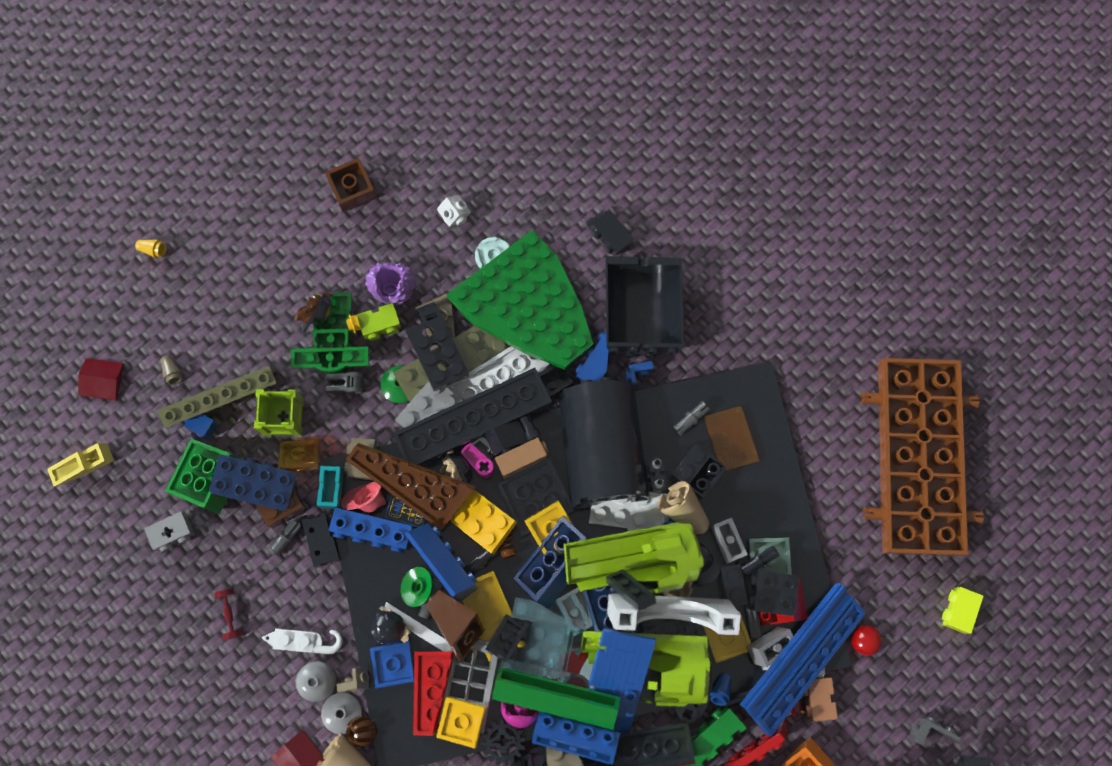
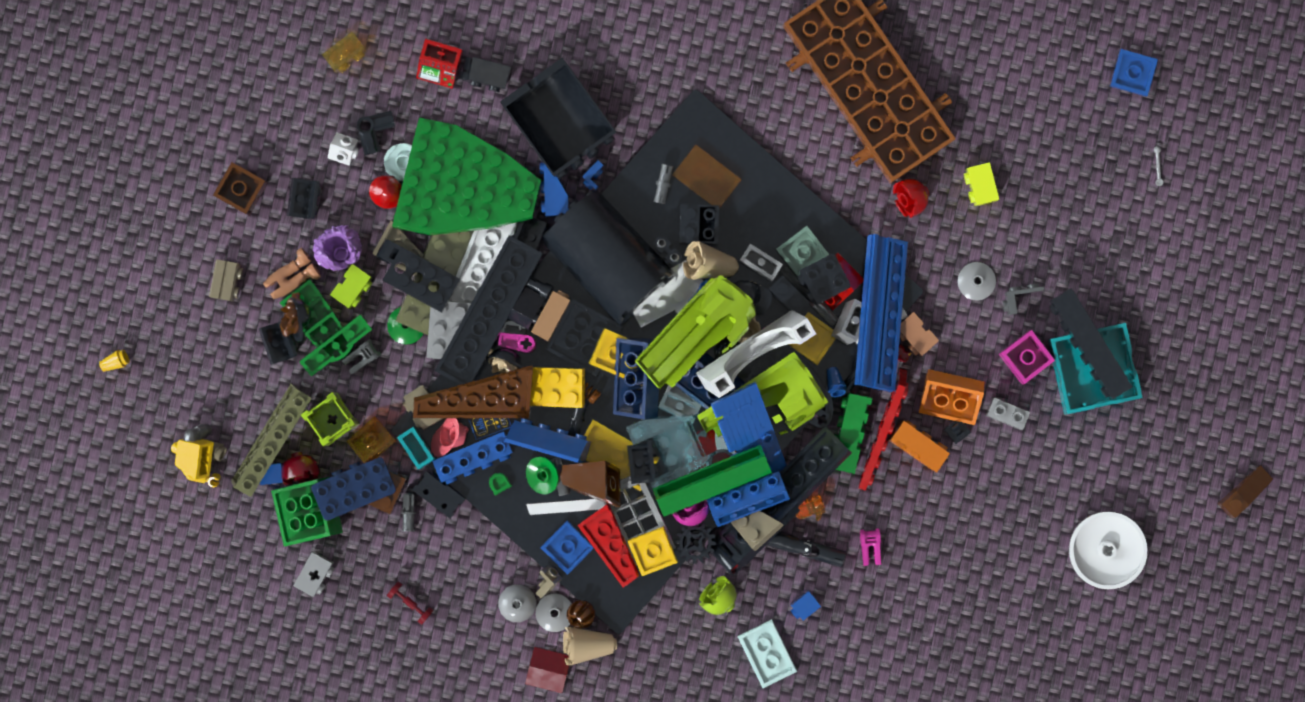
camera: 30 degrees left, 10 degrees up
light yellow slope [47,443,114,487] -> none
dark red slope [78,358,124,401] -> none
white plate [262,629,342,654] -> none
yellow plate [346,315,361,333] -> none
black hair [359,606,410,645] -> none
black plate [606,569,656,611] -> none
black axle [741,546,779,576] -> none
red hair [851,625,882,657] -> none
none -> yellow torso [171,424,221,488]
none -> dark tan brick [209,259,243,302]
none -> black bracket [259,321,298,365]
none -> nougat piece [263,247,321,299]
none -> dark red cylinder [281,452,321,485]
none -> black bracket [287,178,321,219]
none -> clear yellow bracket [322,32,367,74]
none -> black piece [357,111,395,156]
none -> red hair [369,175,402,211]
none -> red slope [416,39,464,89]
none -> green tile [489,473,512,495]
none -> red cylinder [893,179,929,218]
none -> light grey dish [957,262,996,300]

